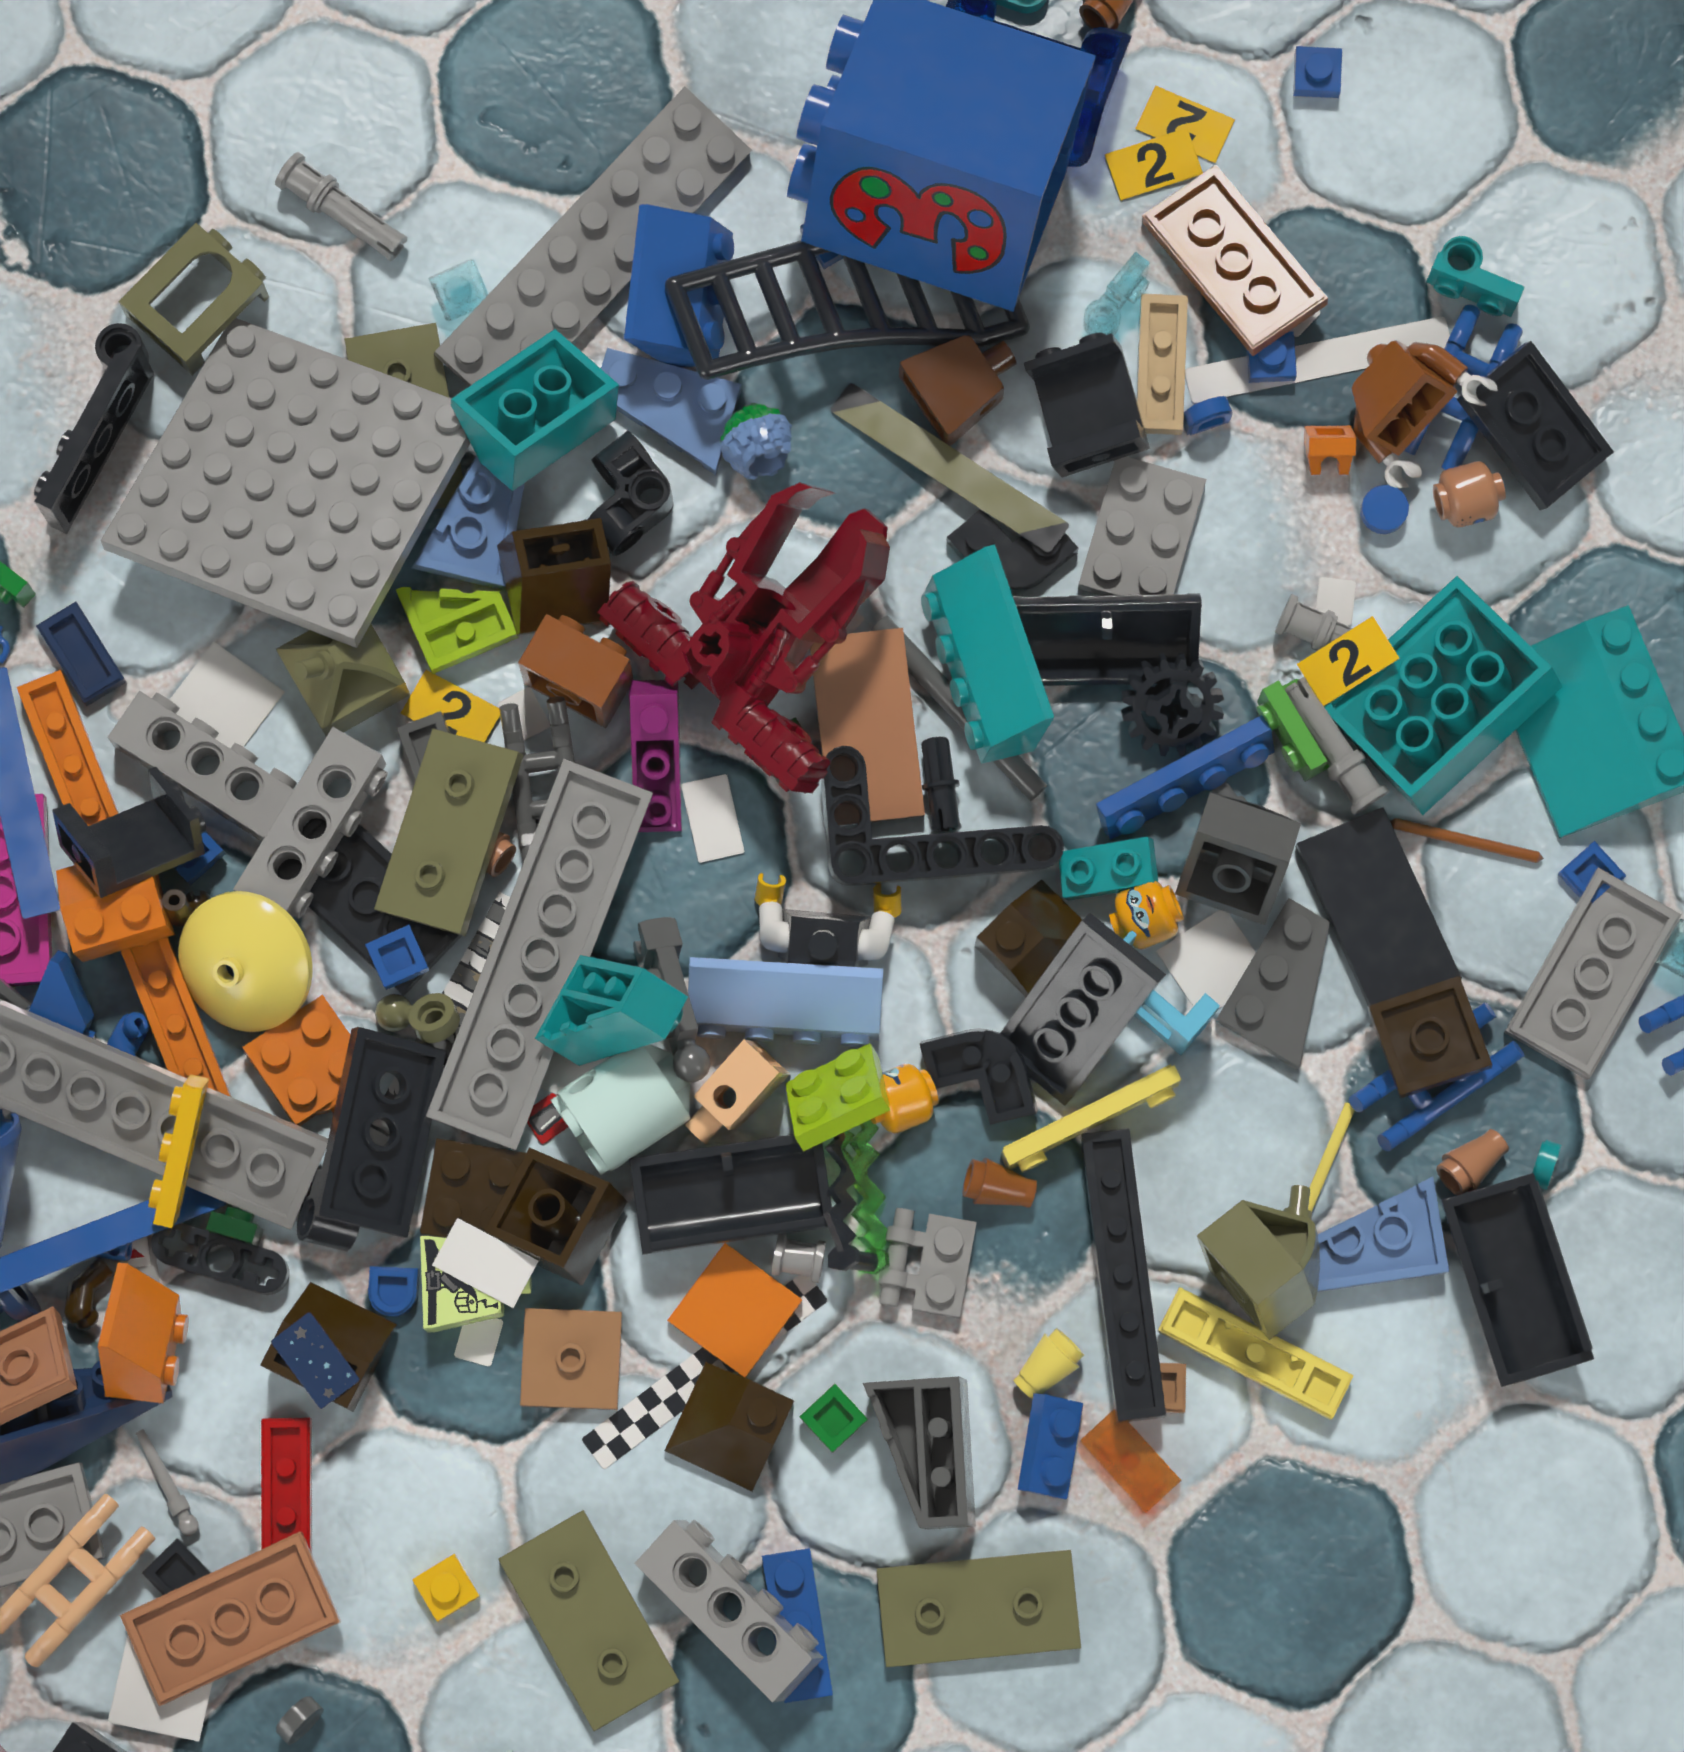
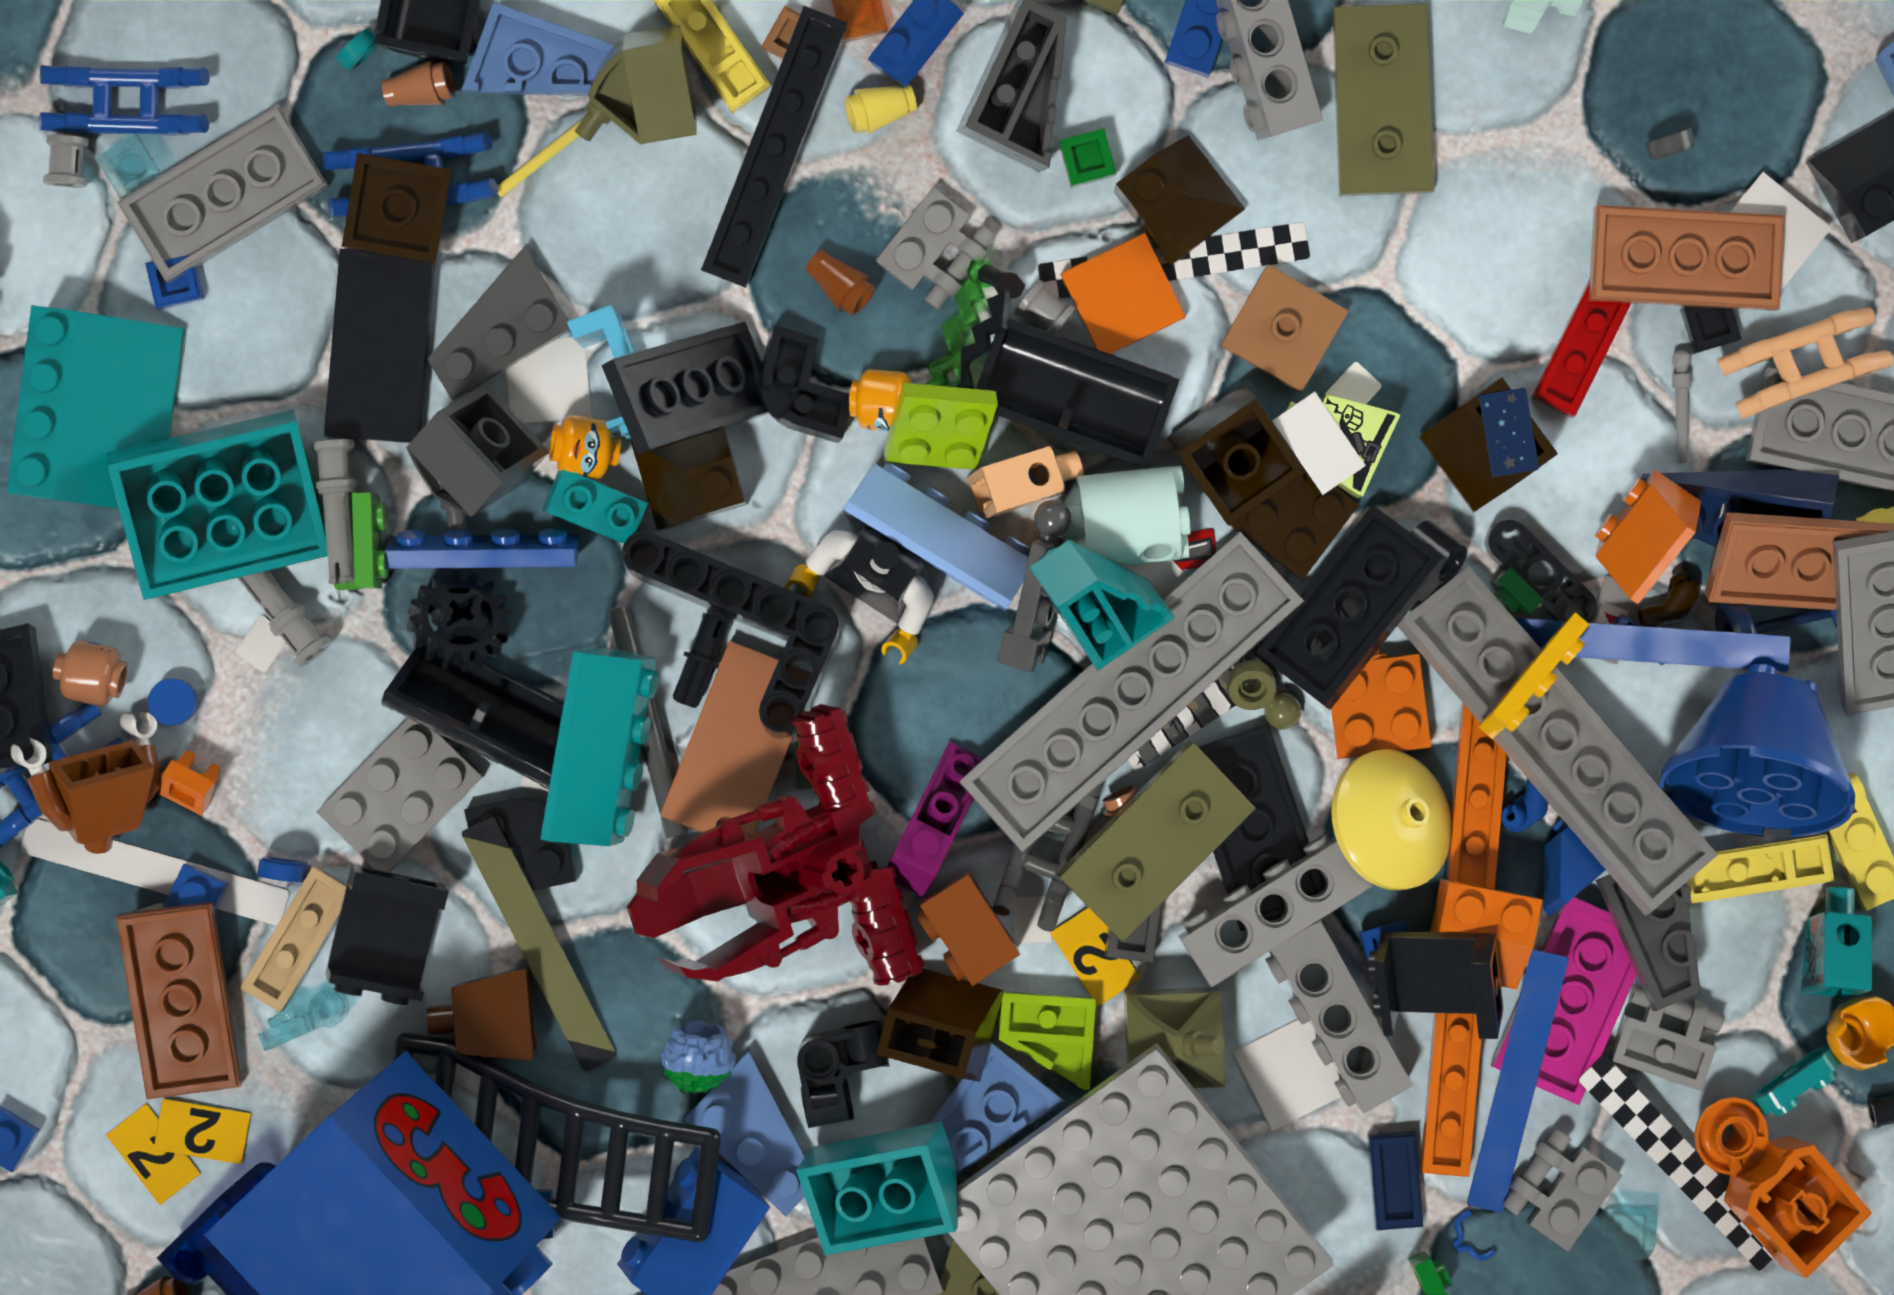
camera: 150 degrees left, 10 degrees up
dark brown arm [162,889,210,927] -> none
blue plate [365,925,430,990] -> none
blue tile [368,1266,419,1317] -> none
yellow plate [412,1554,480,1622] -> none
white sticker [681,774,744,863] -> none
light yellow plate [1000,1064,1182,1173] -> none
yellow sticker [1297,616,1400,706] -> none
dark orange axle [1390,818,1544,863] -> none

